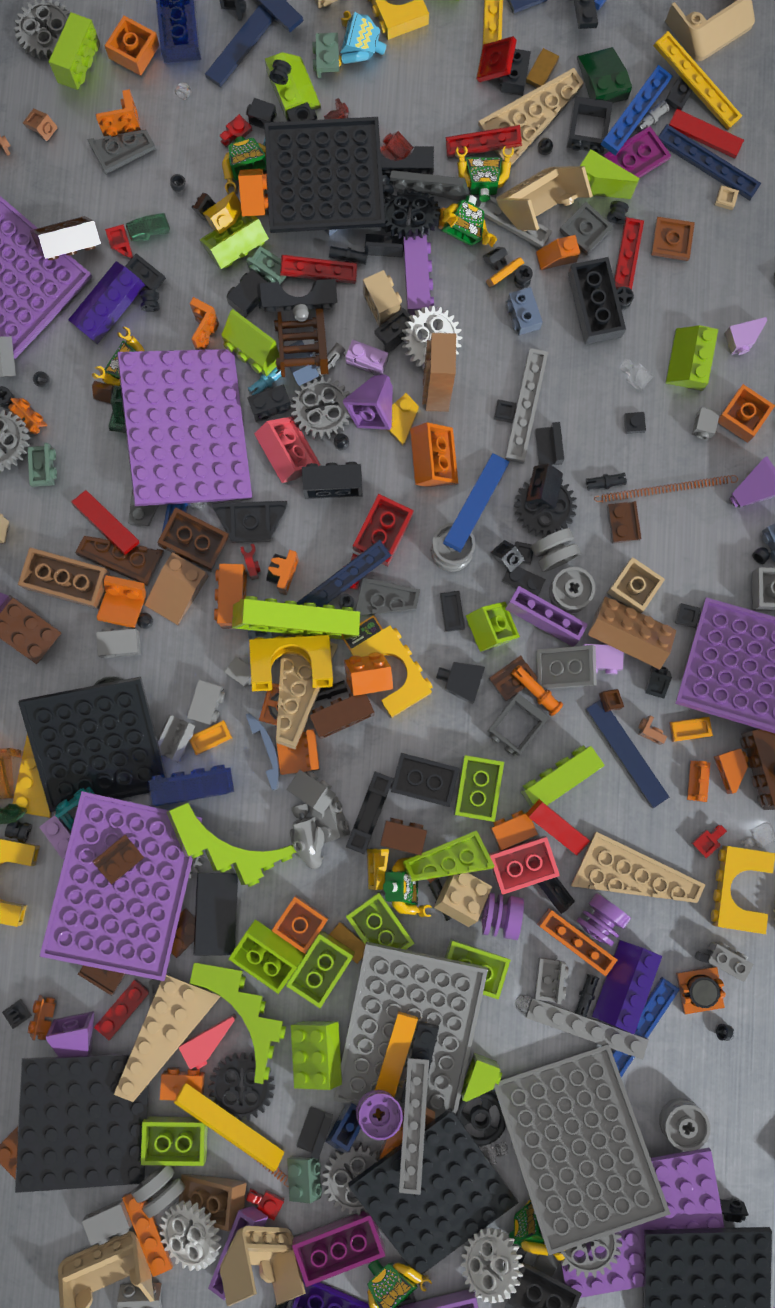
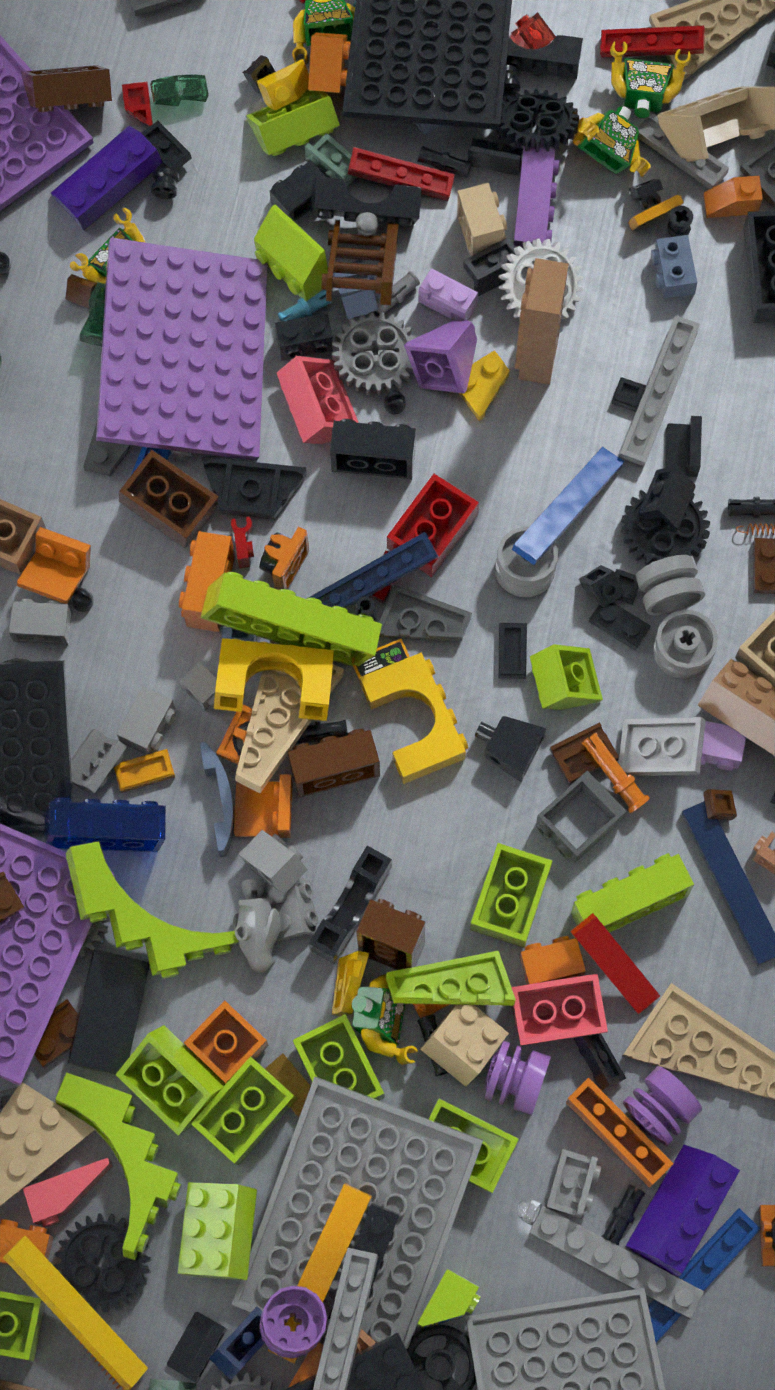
camera: 15 degrees right, 10 degrees down
red tile [71,490,139,555] -> none
reddish brown wing [75,536,164,586] -> none
medium nougat slope [145,552,209,625] -> none
black hinge [170,174,186,192] -> none
orange bracket [190,297,219,350] -> none
orange brick [344,652,393,696] -> none
dark grey wing [390,171,470,201] -> none
black brick [391,753,459,807] -> none
orange slope [410,422,458,487] -> none
medium lavender brick [505,586,588,647] -> none
black hinge [538,138,553,155] -> none

